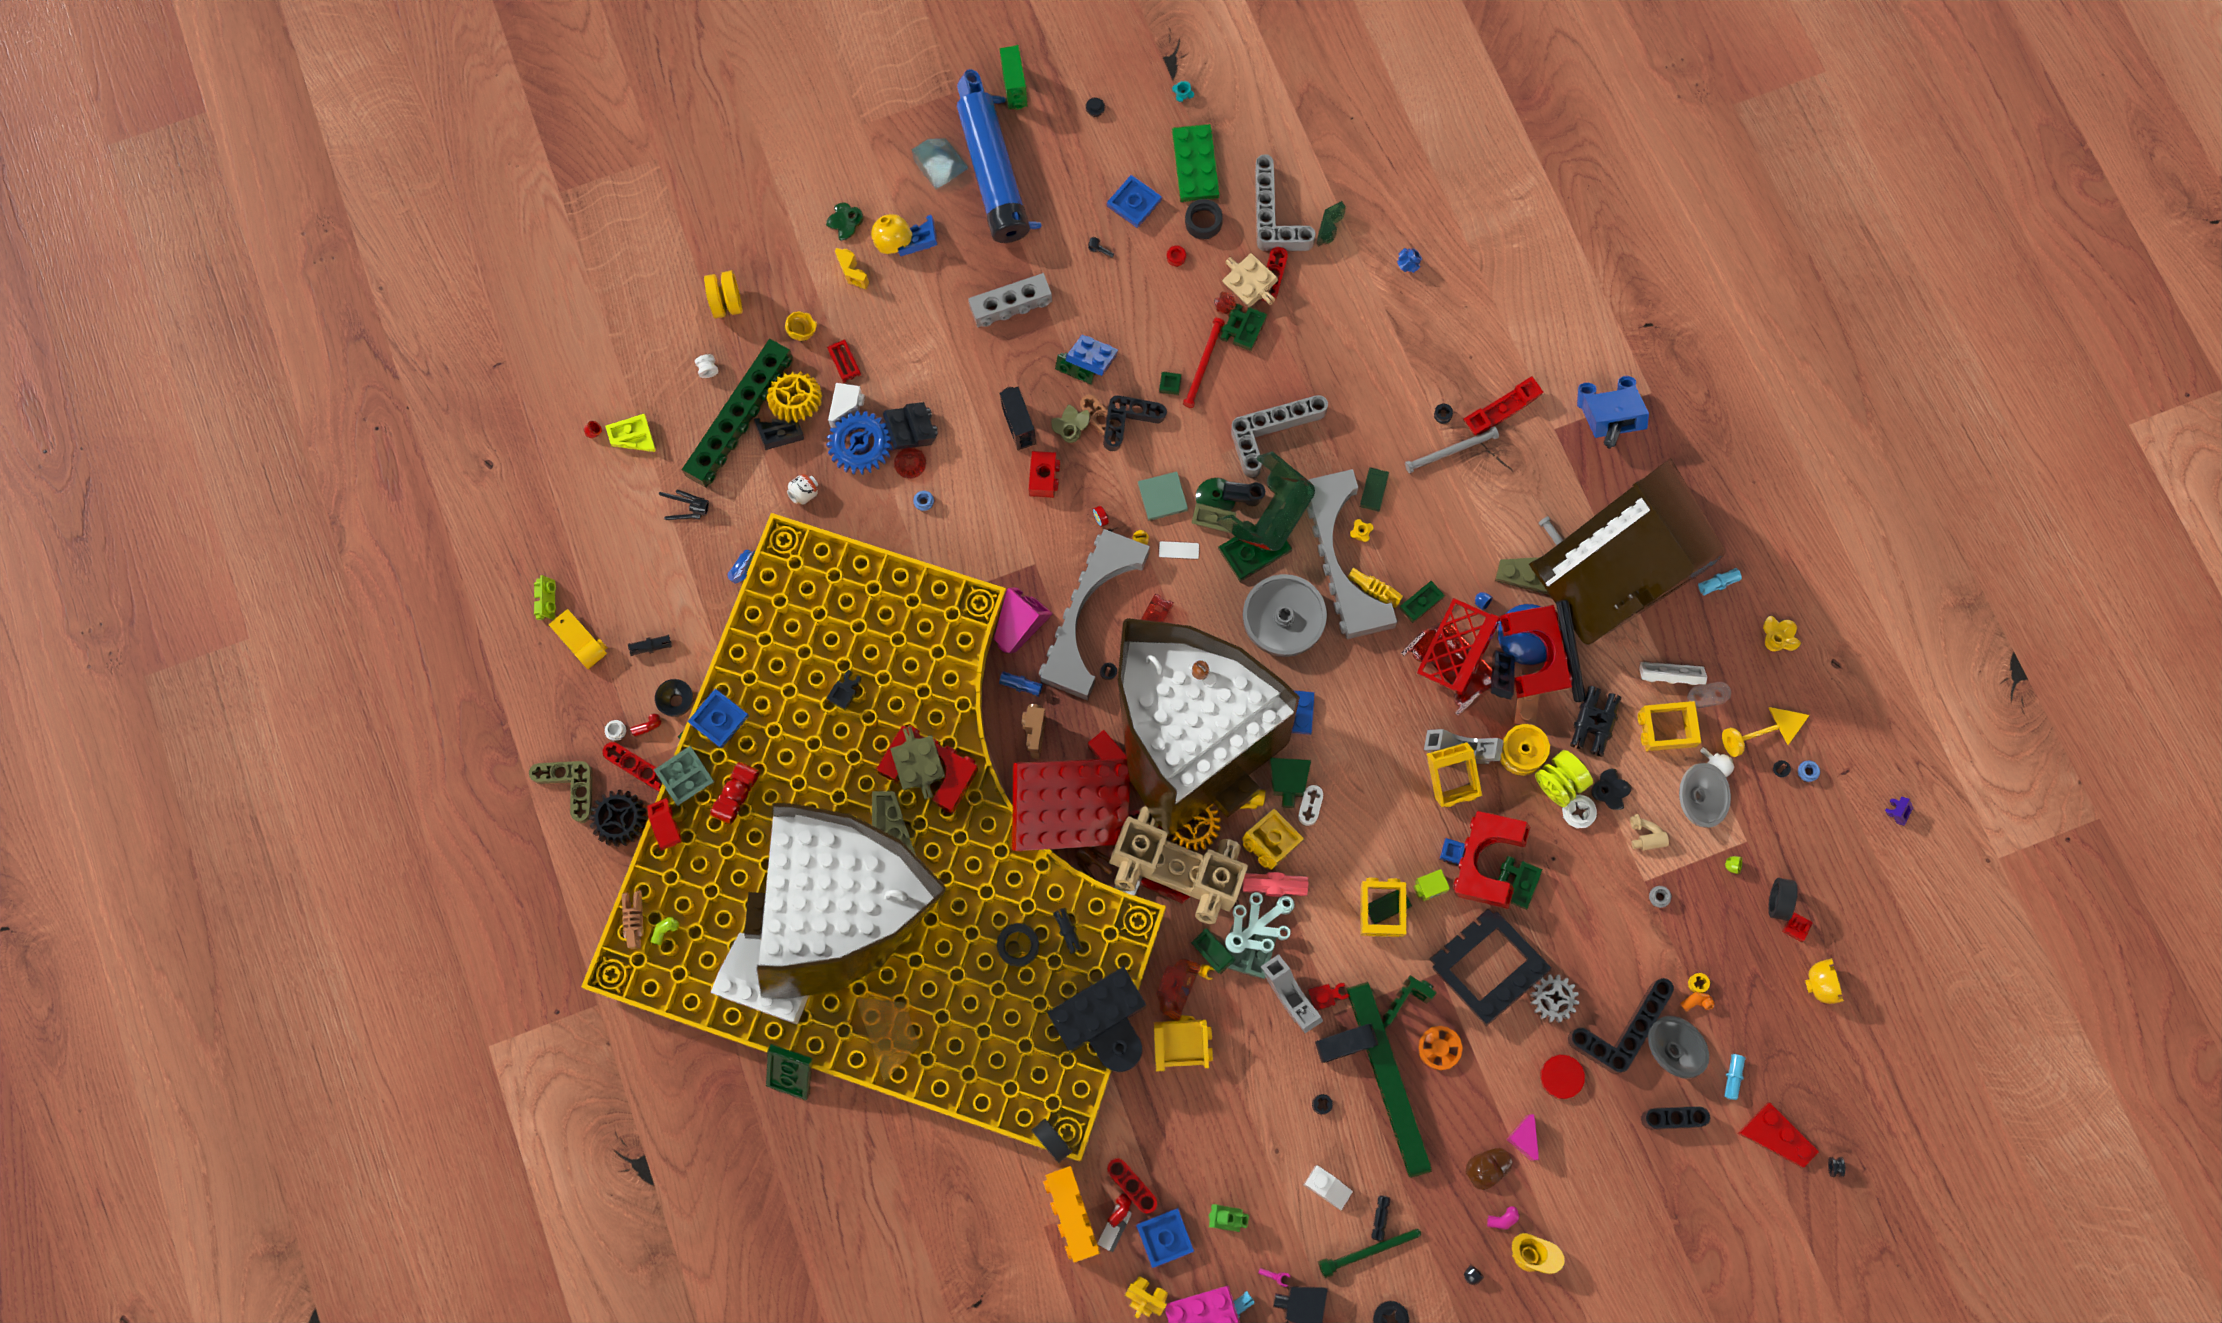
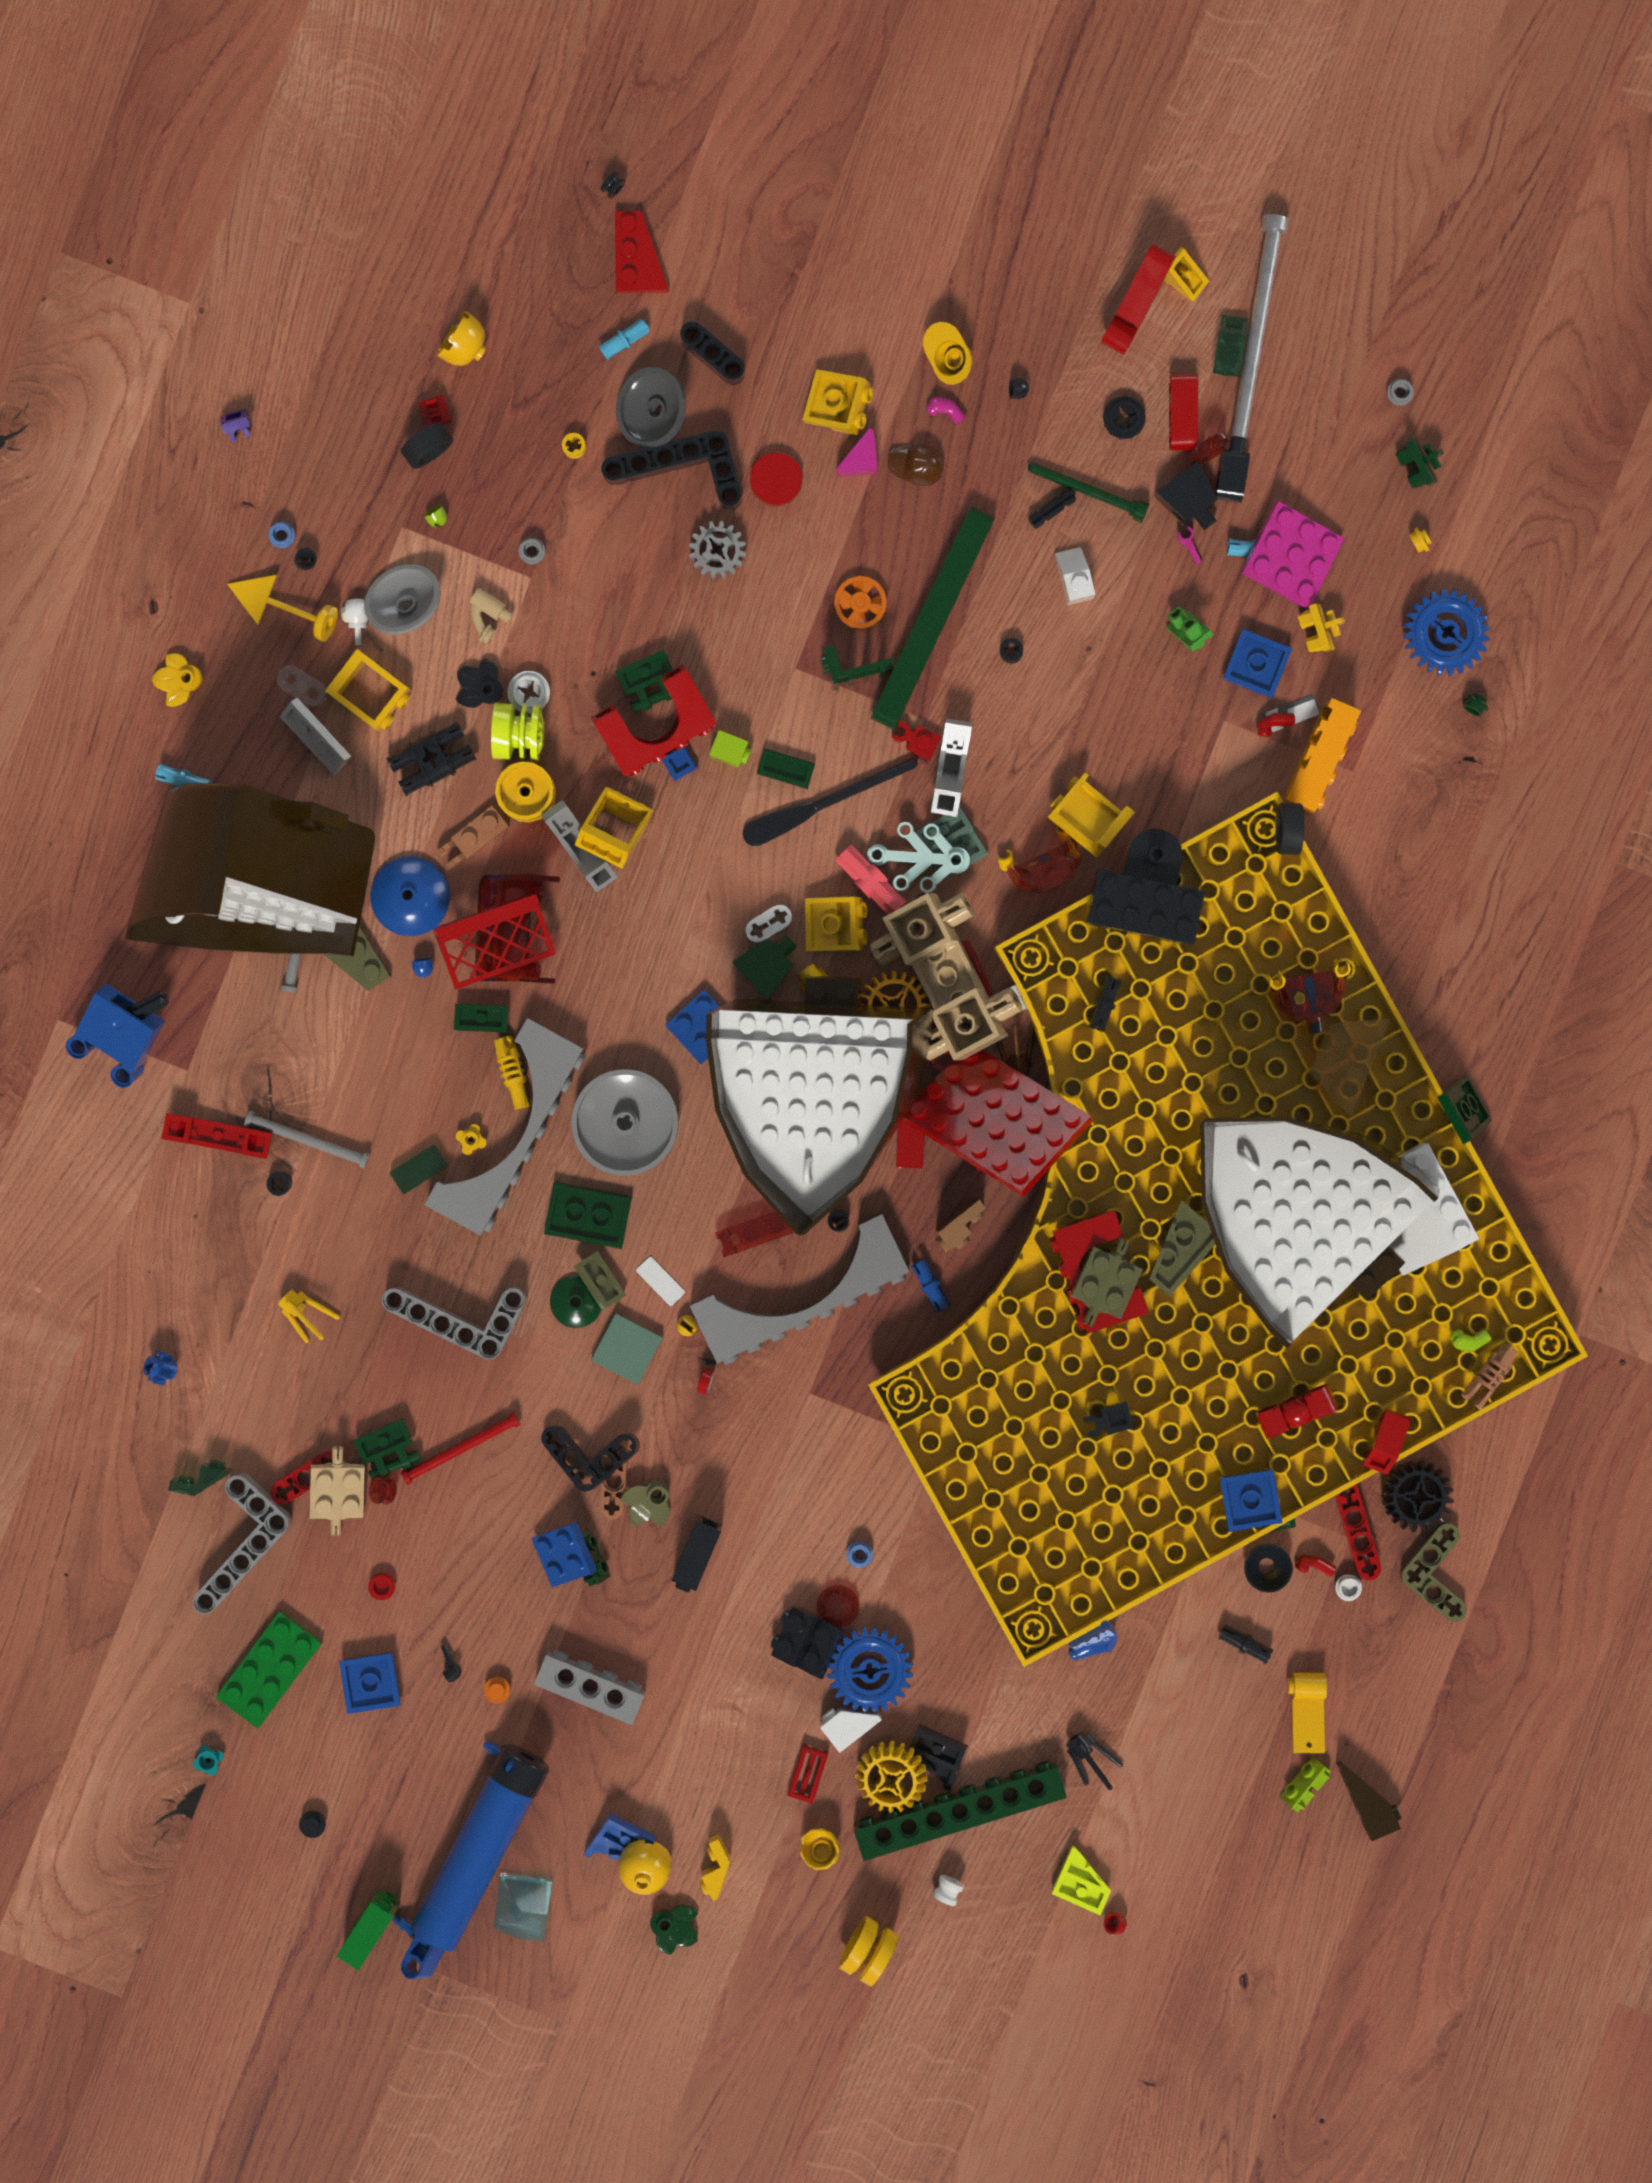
camera: 145 degrees left, 15 degrees up
sand green slope [654,746,714,806] -> none
white head [787,474,818,504] -> none
dark pink slope [994,587,1053,653] -> none
black tyre [997,923,1039,967] -> none
red brick [1028,451,1060,498] -> none
red beam [1107,1158,1157,1214] -> none
dark green tile [1159,372,1182,395] -> none
black tyre [1185,199,1223,240] -> none
dark orange hinge [1191,660,1209,680] -> none
dark green tile [1191,928,1236,975] -> none
clear green windscreen [1216,451,1315,551] -> none
black piece [1222,481,1266,506] -> none
black beam [1315,1023,1379,1063] -> none
yellow window [1360,878,1406,937] -> none
black hinge [1430,909,1551,1027] -> none
black plate [1491,650,1515,700] -> none
red arch [1499,605,1572,699] -> none
black axle [1556,600,1586,702] -> none
orange arm [1680,992,1715,1012] -> none
none -> yellow plant [278,1289,340,1343]
none -> orange plate [484,1677,511,1704]
none -> black piece [742,758,918,846]
none -> yellow plate [802,369,873,435]
none -> clear red torso [1266,959,1351,1035]
none -> dark brown slope [1336,1761,1402,1841]

